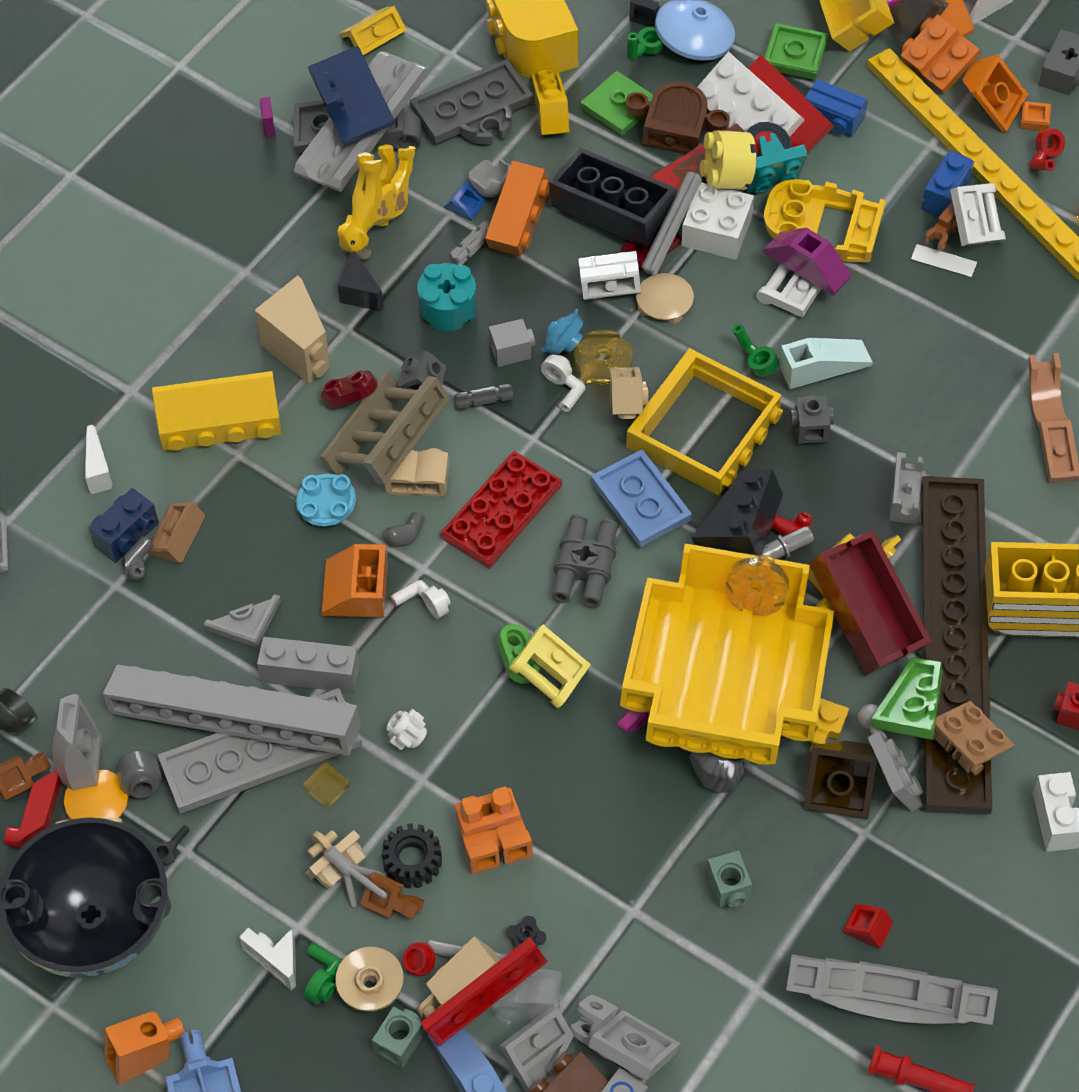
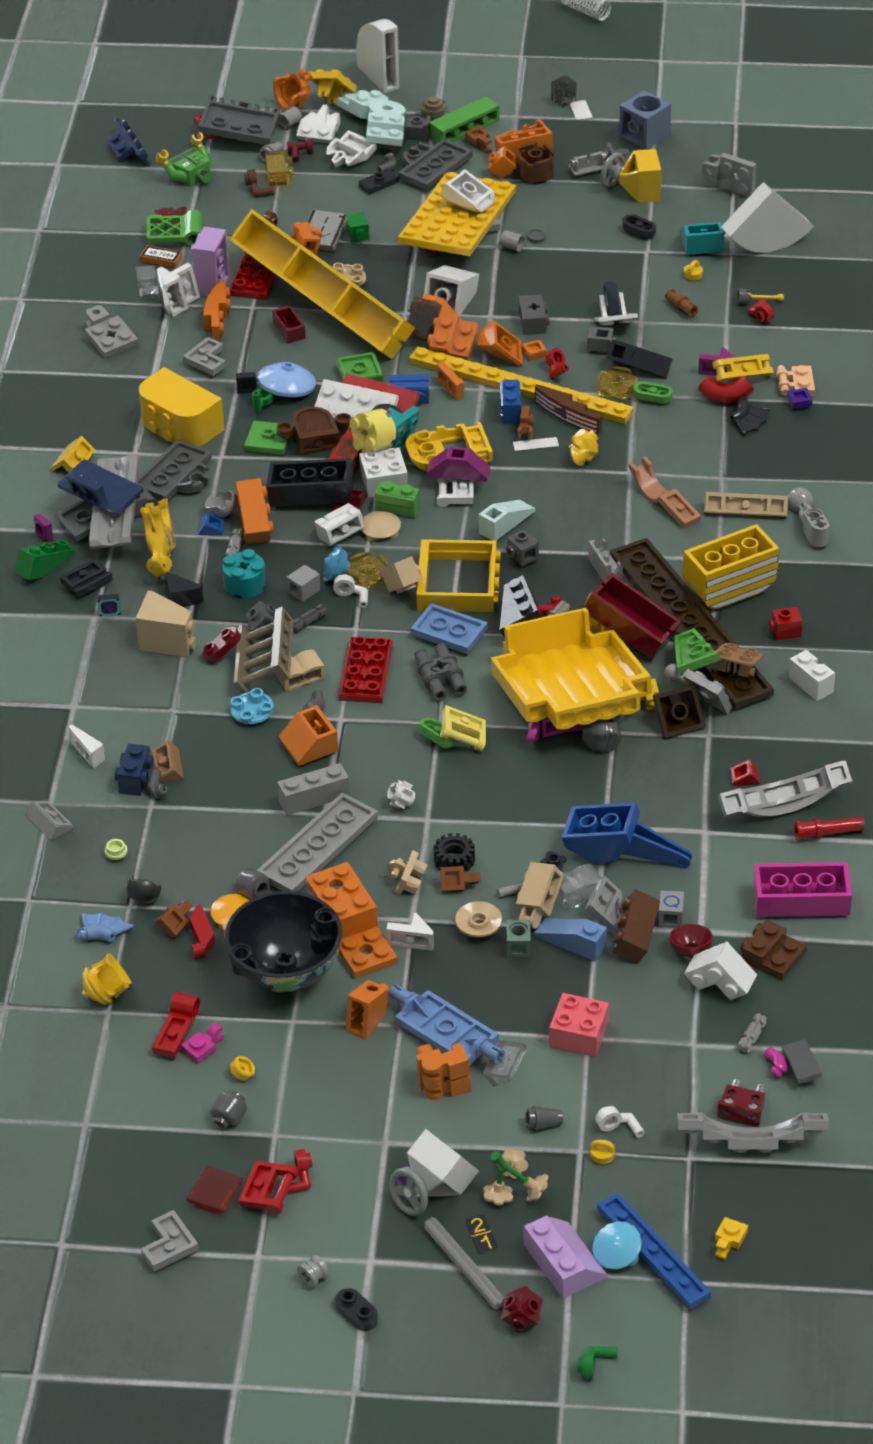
camera: 30 degrees left, 15 degrees down
light grey slope [52,694,103,790] -> none
light grey brick [103,665,361,756] -> none
yellow slope [152,371,282,451] -> none
light grey tile [203,595,281,648] -> none
clear yellow tile [303,762,350,808] -> none
green plate [304,942,342,1005] -> none
light grey plant [324,845,387,908] -> none
white plate [390,580,451,619] -> none
red plate [402,942,436,976] -> none
red tile [420,937,548,1046] -> none
orange hips [454,786,533,874] -> none
yellow slope [532,69,570,135] -> none
light grey plate [570,995,681,1081] -> none
light grey axle [642,171,702,275] -> none
sand green brick [706,850,753,908] -> none
clear yellow plate [725,555,790,616] -> none
green plate [732,324,779,377] -> none
white plate [950,183,1006,246] -> none
none -> green slope [14,540,76,580]
none -> black plate [60,559,113,598]
none -> black tile [97,594,121,616]
none -> yellowish green plate [105,839,128,860]
none -> orange bracket [305,862,398,979]
none -> bright green brick [375,481,421,518]
none -> orange plate [437,362,465,401]
none -> slope [535,384,602,435]
none -> blue slope [562,802,692,868]
none -> yellow head [568,429,599,466]

